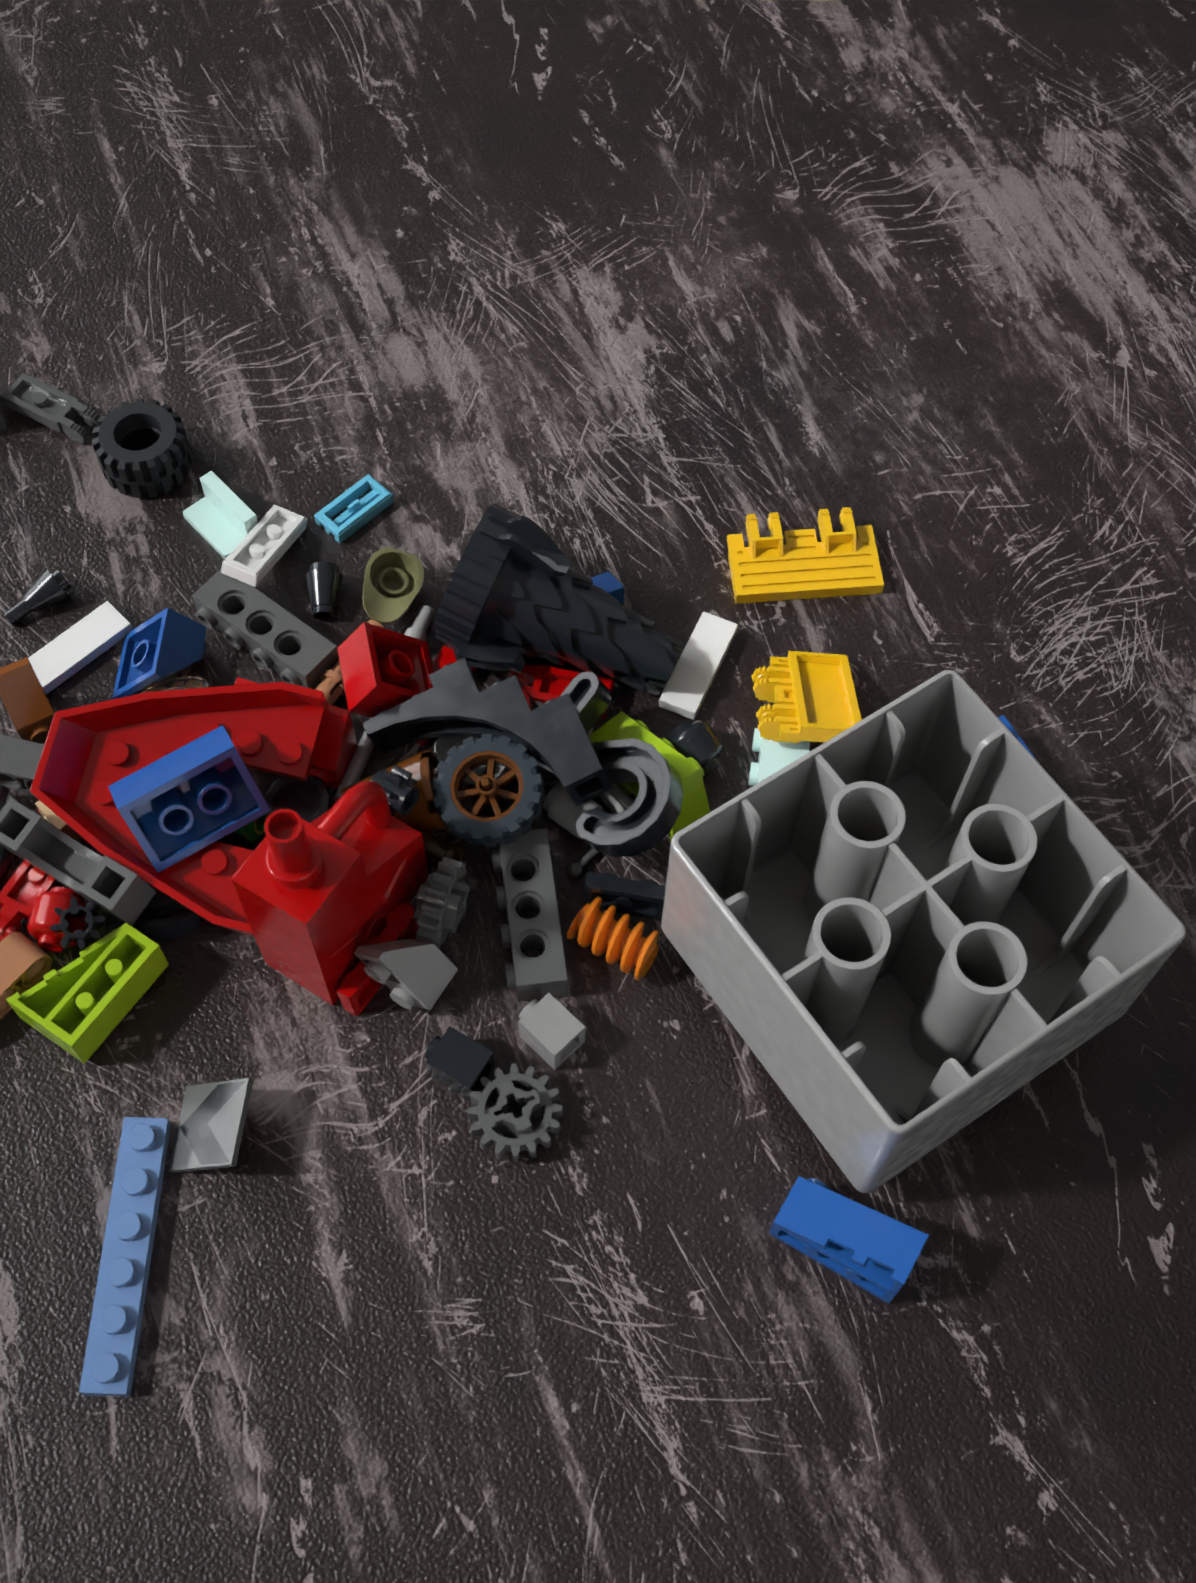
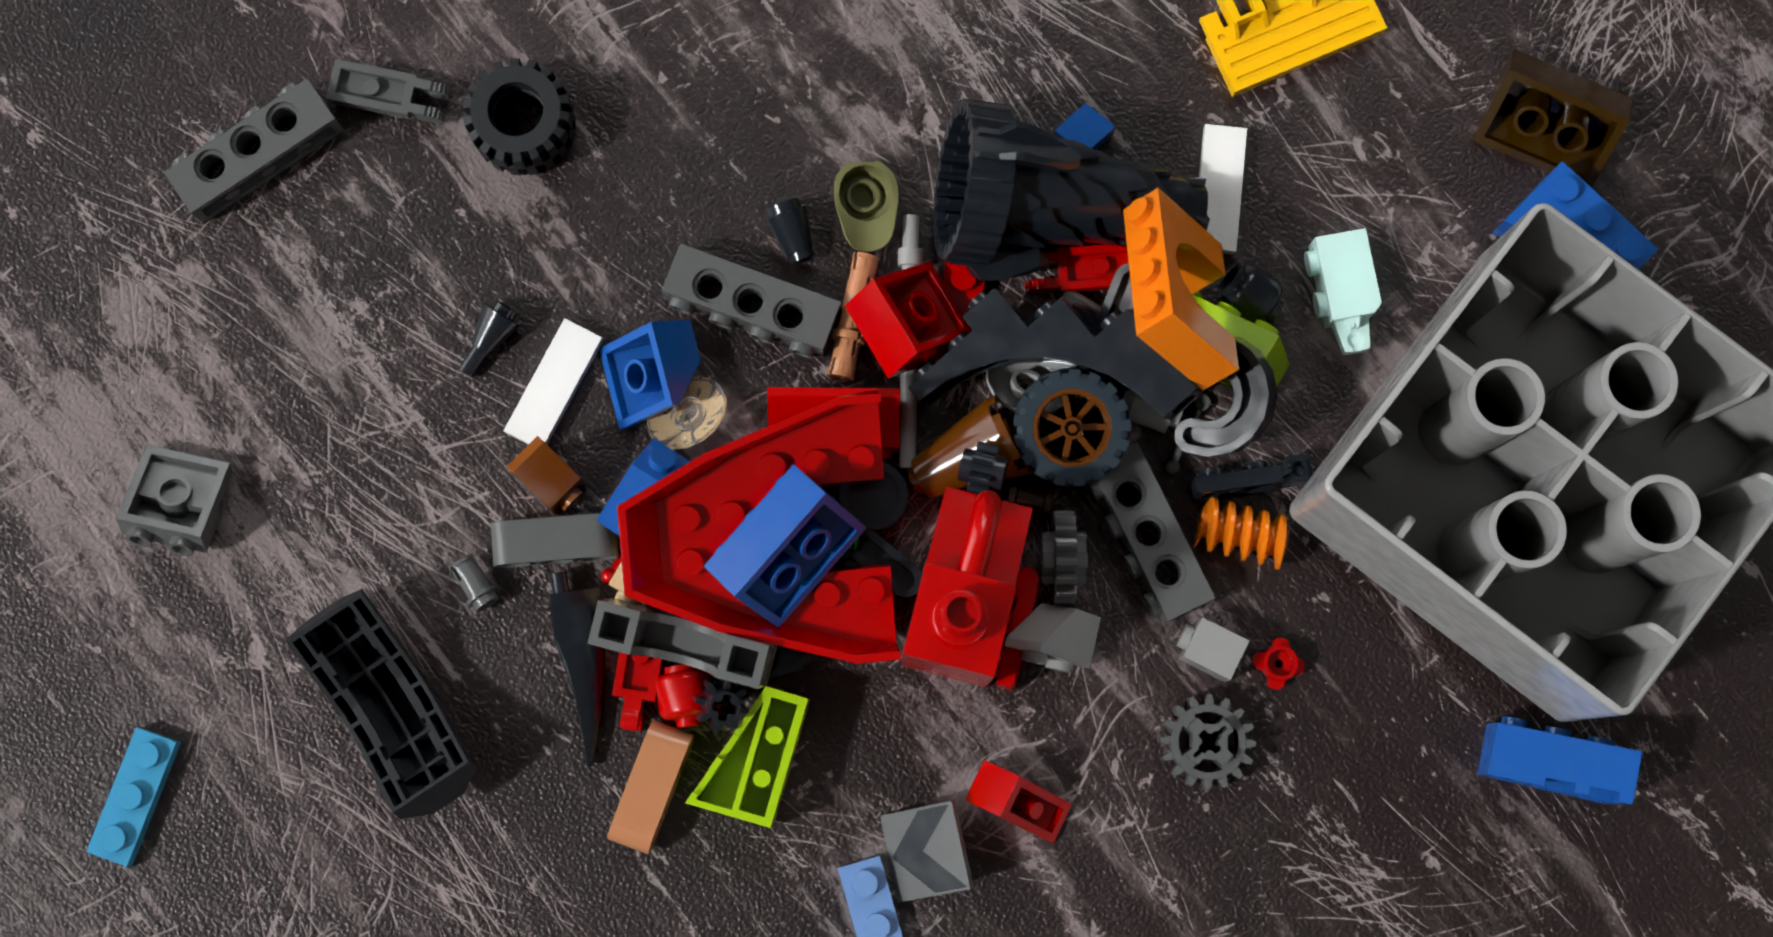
camera: 15 degrees left, 20 degrees up
light aqua panel [183,470,258,559] -> none
white tile [221,505,307,587] -> none
medium azure tile [314,474,394,544] -> none
black brick [425,1026,495,1101] -> none
yellow hinge [751,651,862,743] -> none
none -> red slope [965,760,1072,844]
none -> orange arch [1123,188,1239,390]
none -> red plate [1252,638,1305,690]
none -> dark brown slope [1473,49,1632,188]

